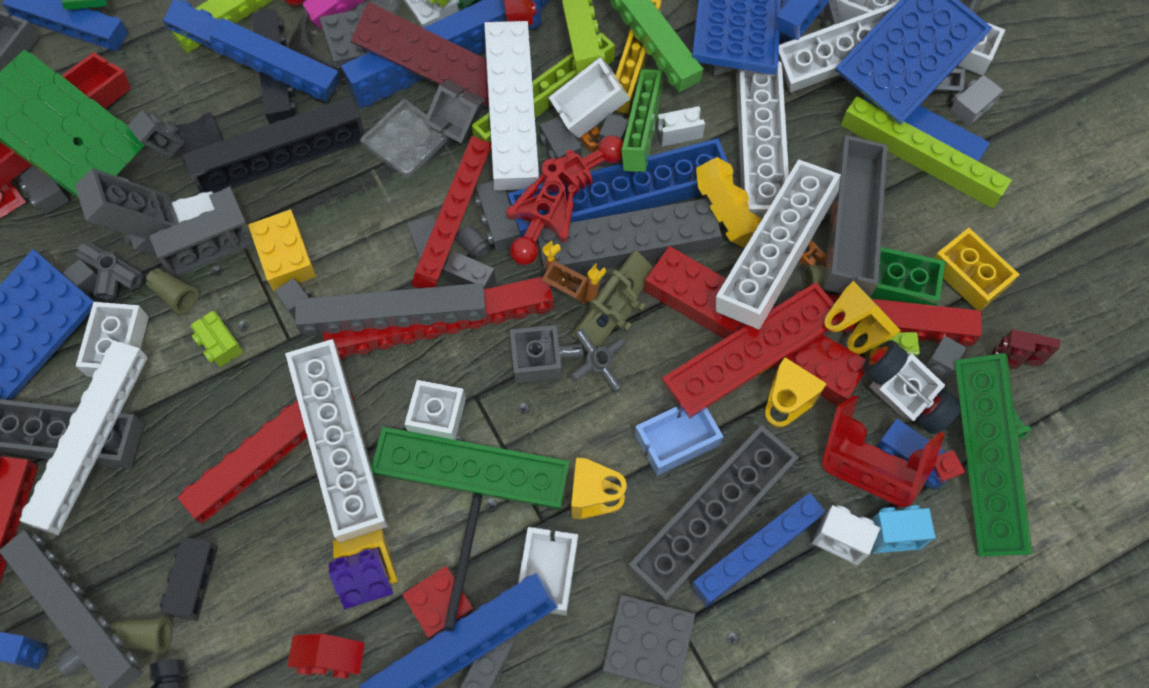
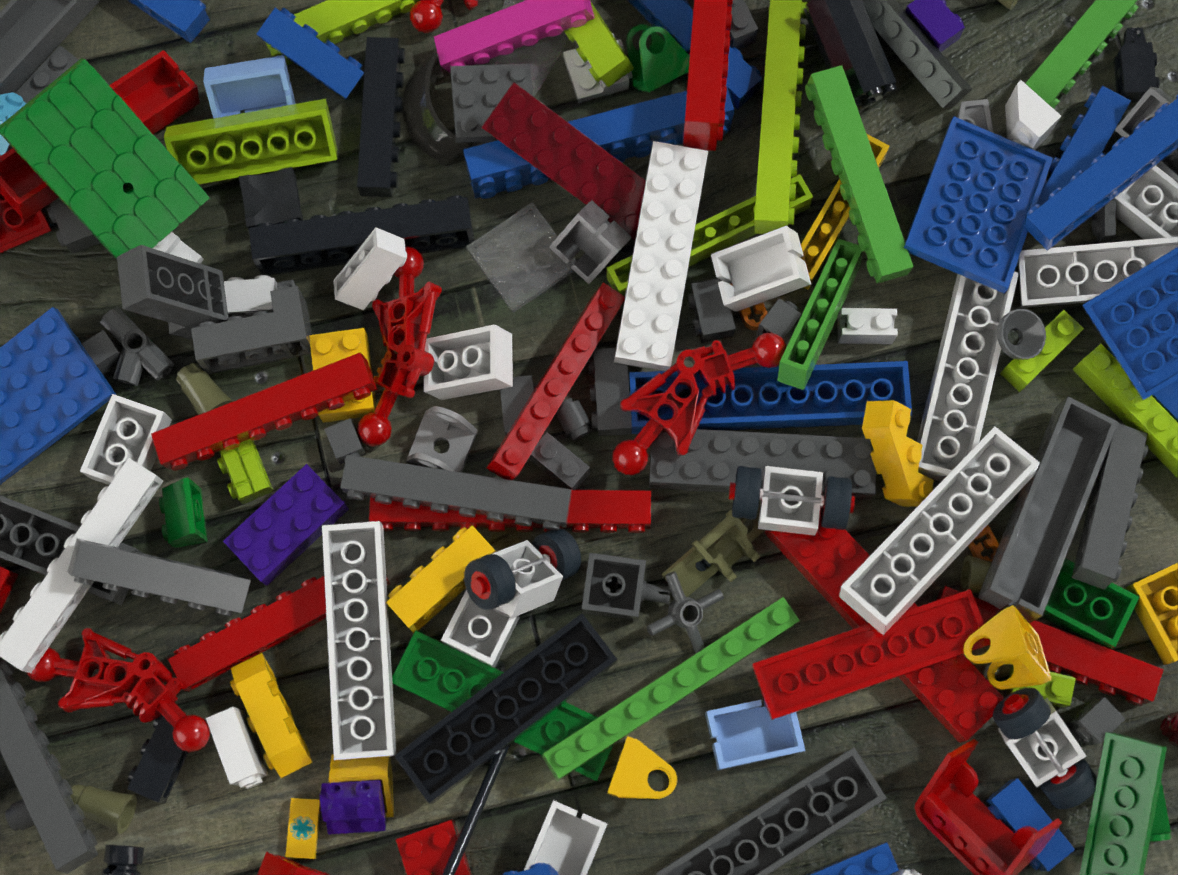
camera: 15 degrees right, 10 degrees up
dark grey brick [128,110,185,158] -> none
blue brick [210,18,338,102] -> none
dark orange torso [542,241,606,305] -> none
yellow hose [765,358,827,428] -> none
red plate [933,450,965,483] -> none
none -> red piece [26,628,210,752]
none -> dark grey brick [68,538,251,616]
none -> red brick [151,352,378,471]
none -> green slope [159,477,208,548]
none -> lime brick [164,99,337,185]
none -> light blue piece [203,55,296,118]
none -> white brick [206,707,268,789]
none -> dark purple brick [223,464,349,586]
none -> yellow brick [230,653,313,778]
none -> yellow tile [285,798,321,859]
none -> white brick [334,227,407,310]
none -> red piece [357,247,442,447]
none -> yellow brick [386,525,496,633]
none -> black brick [395,613,617,804]
none -> light grey hose [406,406,478,473]
none -> white brick [424,325,513,400]
none -> brick [464,529,581,618]
none -> bright green brick [542,597,800,781]
none -> brick [729,466,855,535]
none -> dark grey piece [997,309,1046,360]
none -> lime brick [1000,310,1084,392]
none -> dark grey brick [1071,423,1148,589]

